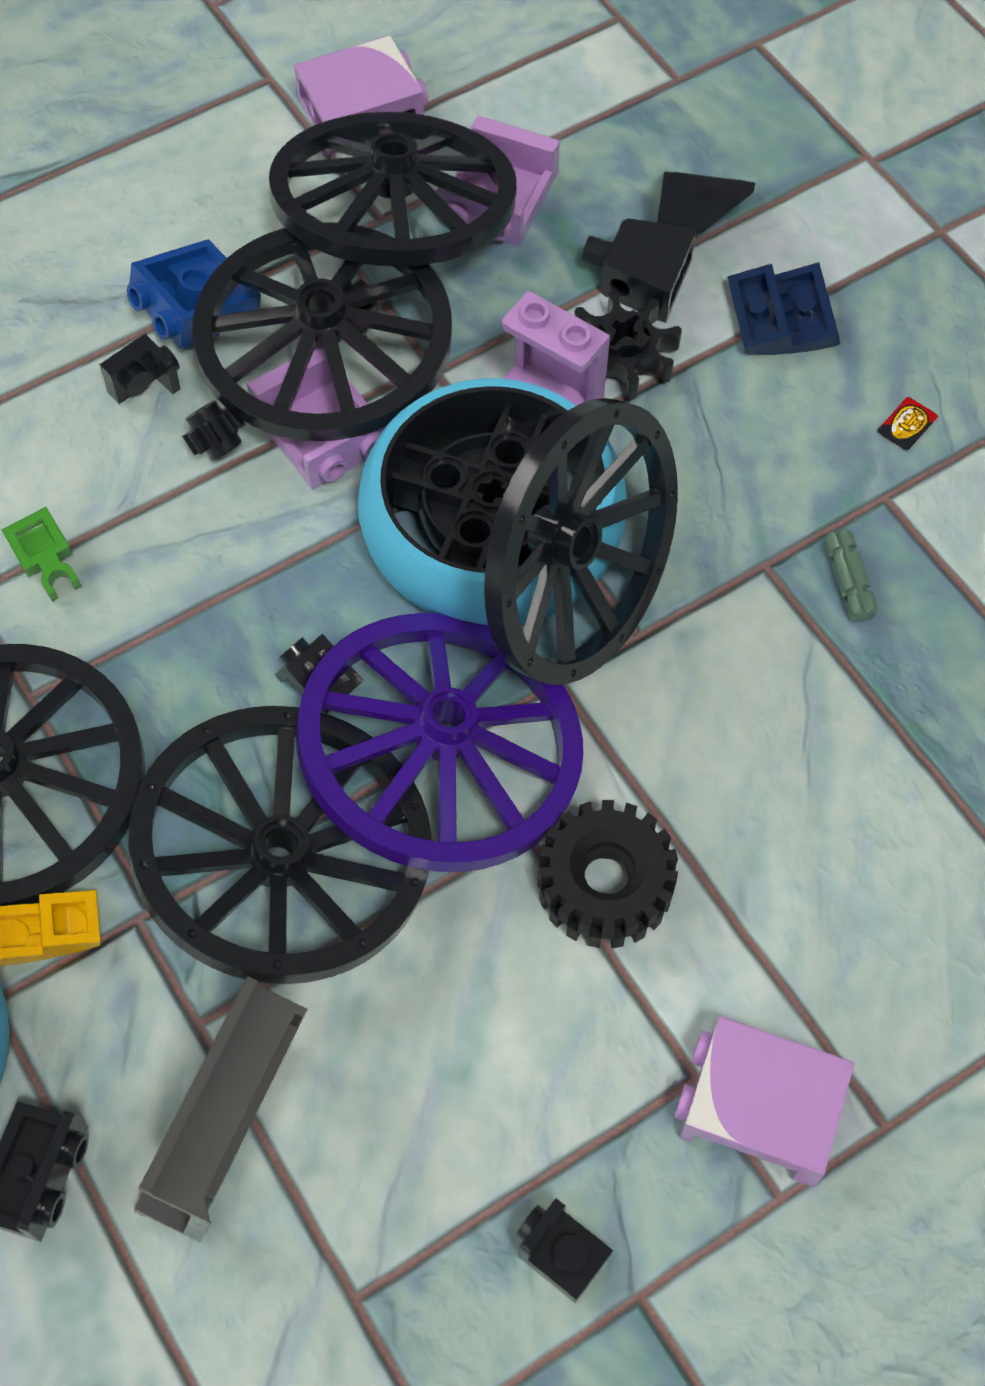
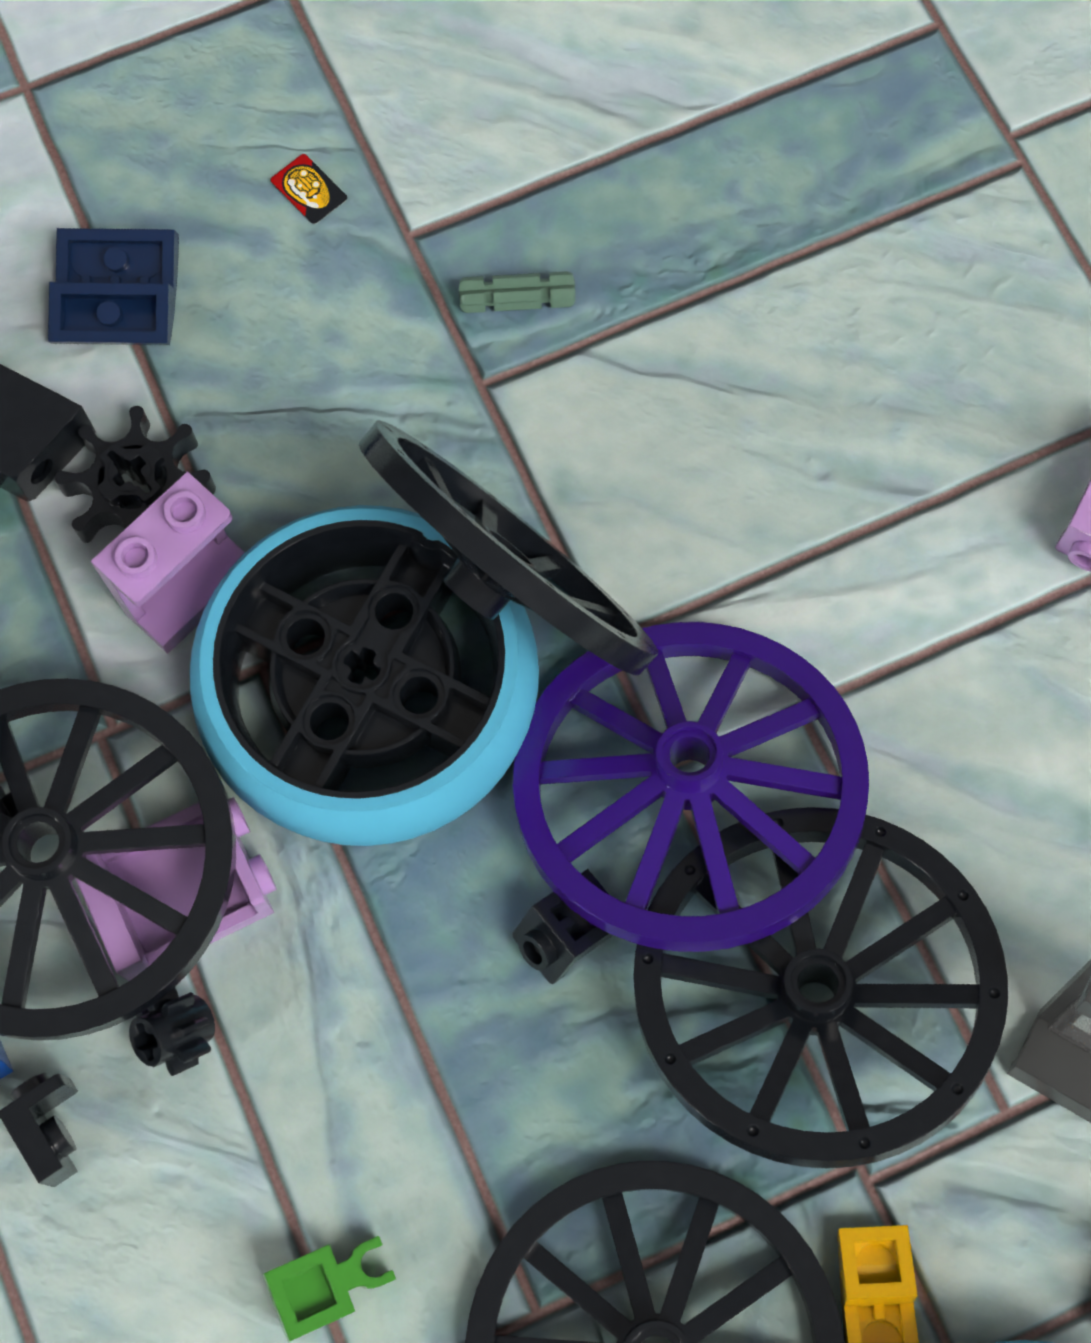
camera: 80 degrees left, 10 degrees up
black tyre [538,800,678,948] -> none

